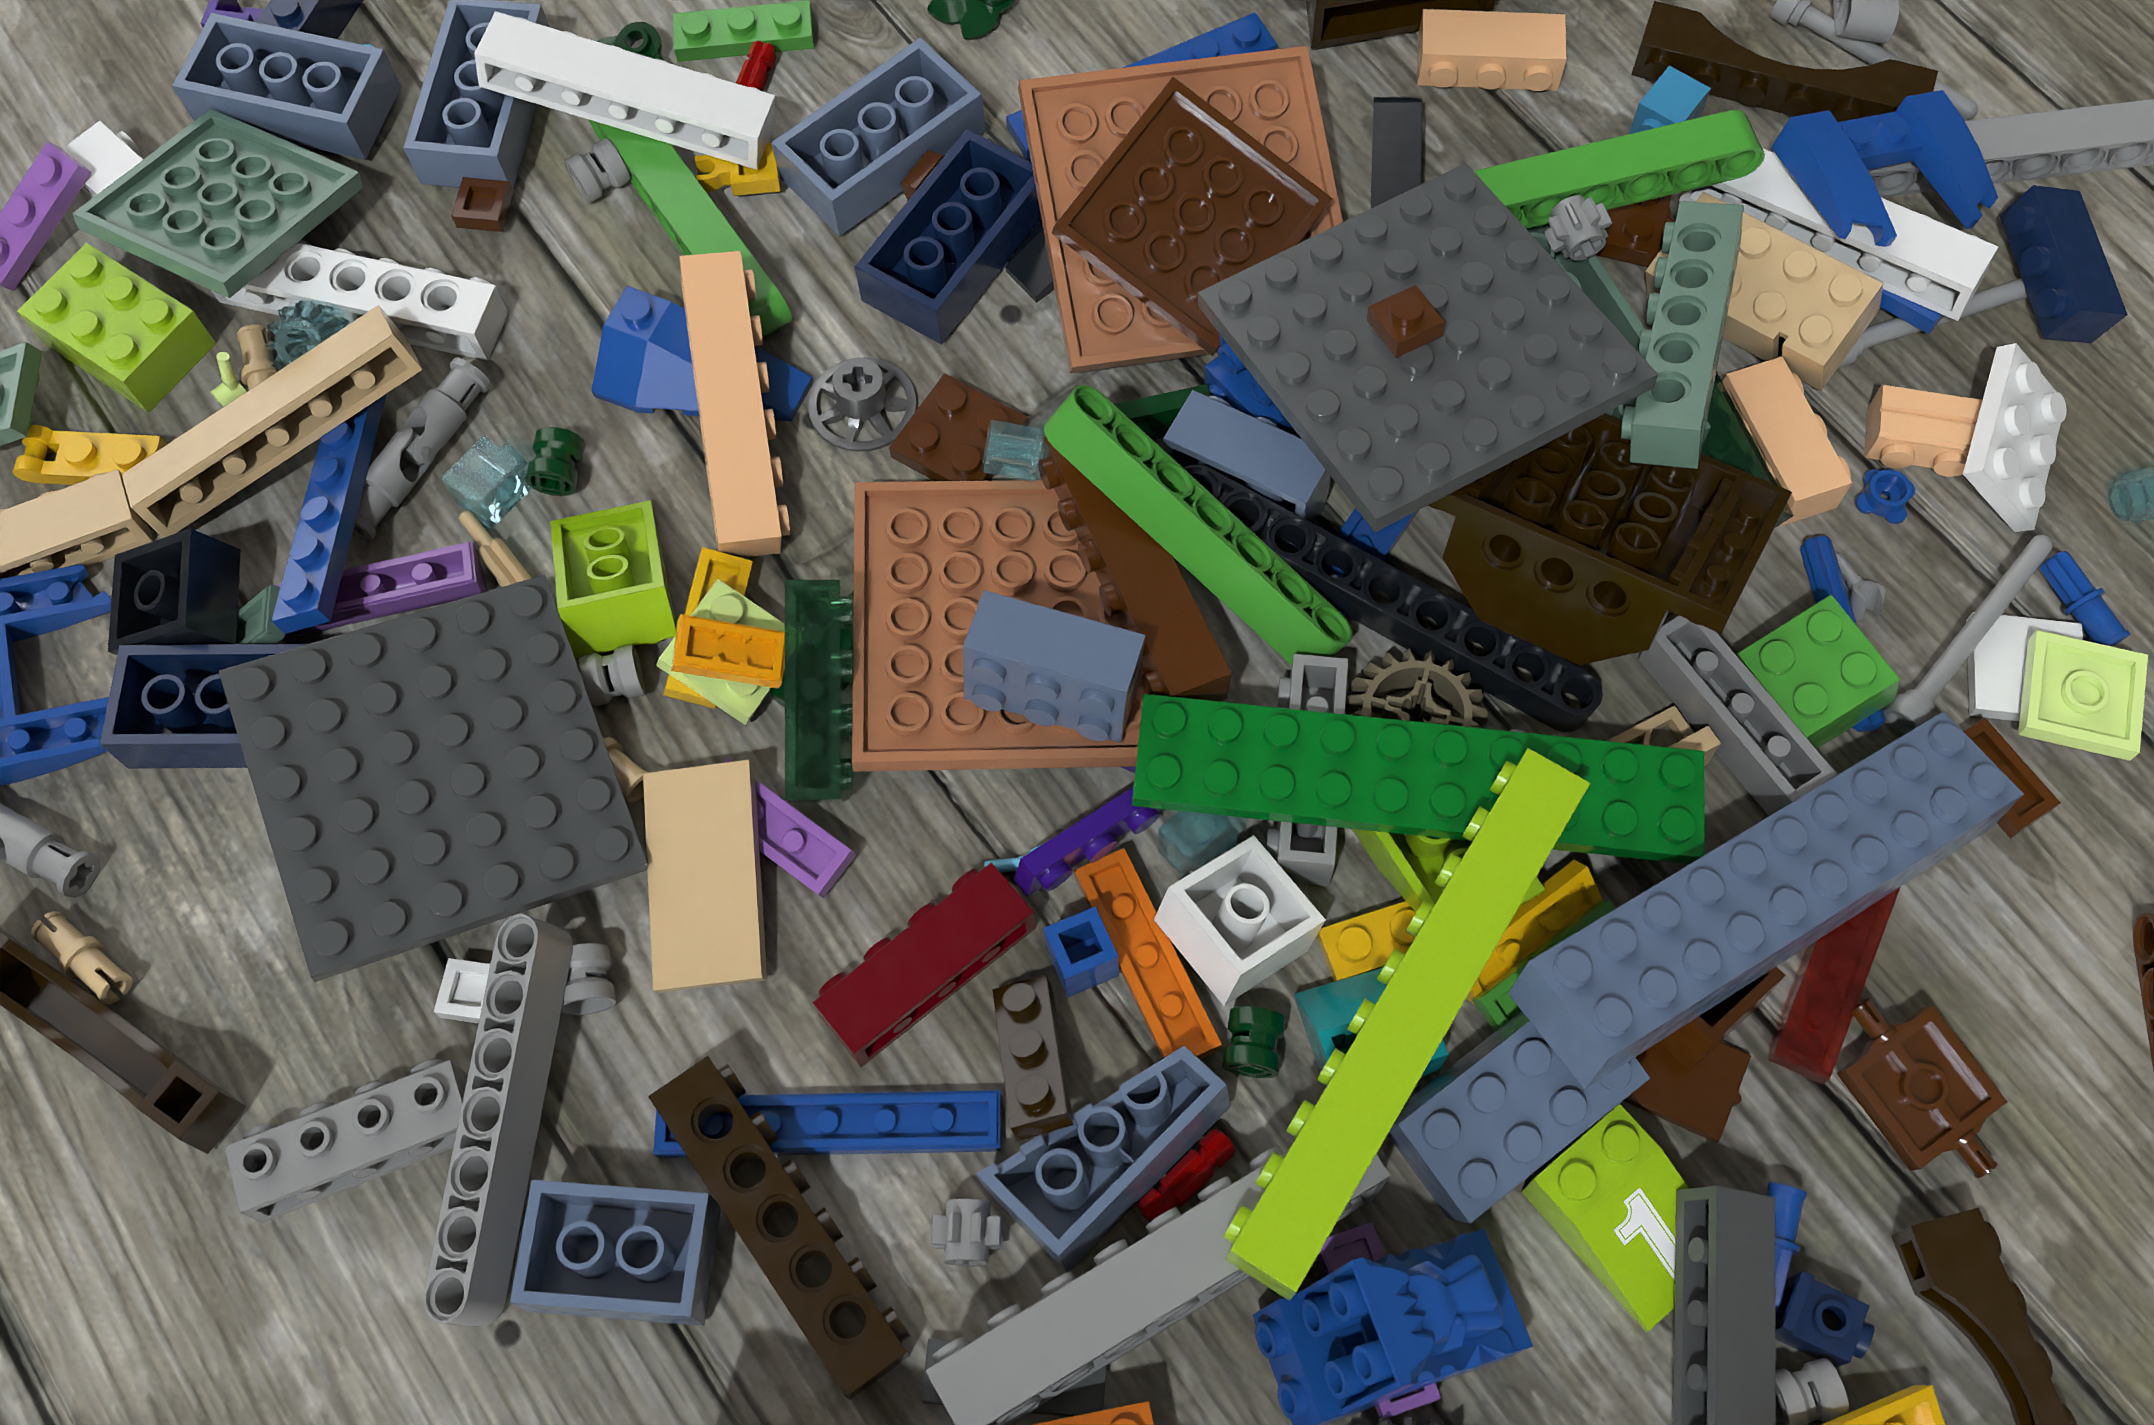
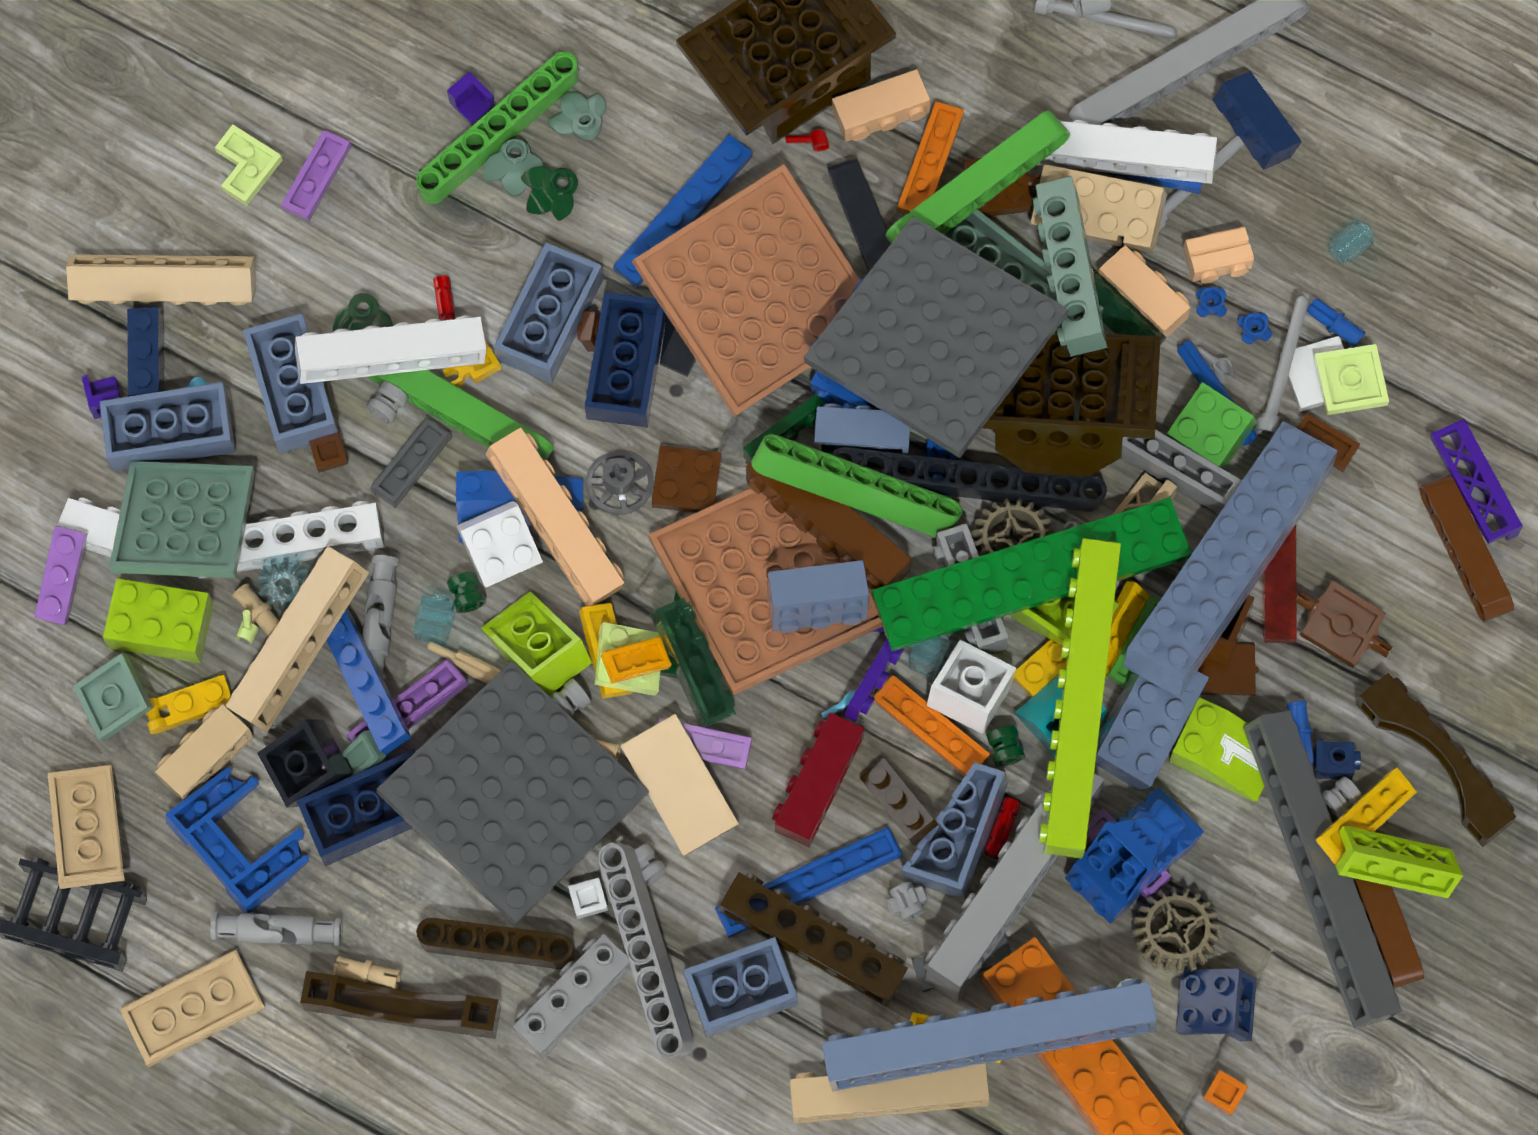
camera: 25 degrees left, 5 degrees up
bright green plate [673,0,815,62] -> none
clear light blue brick [981,419,1044,481] -> none
blue brick [1043,906,1119,998] -> none
reddish brown plate [1052,77,1333,356] -> none
reddish brown plate [1367,285,1445,358] -> none
light grey gear [1544,195,1613,261] -> none
dark azure brick [1629,66,1711,134] -> none
dark brown arch [1631,1,1938,122] -> none
blue wedge [1771,90,1998,247] -> none
white plate [1963,343,2067,532] -> none
none -> dark grey tile [370,417,452,508]
none -> dark brown beam [416,918,575,969]
none -> white brick [456,501,543,588]
none -> red hand [786,129,829,152]
none -> orange plate [897,101,964,214]
none -> blue plate [1238,312,1272,344]

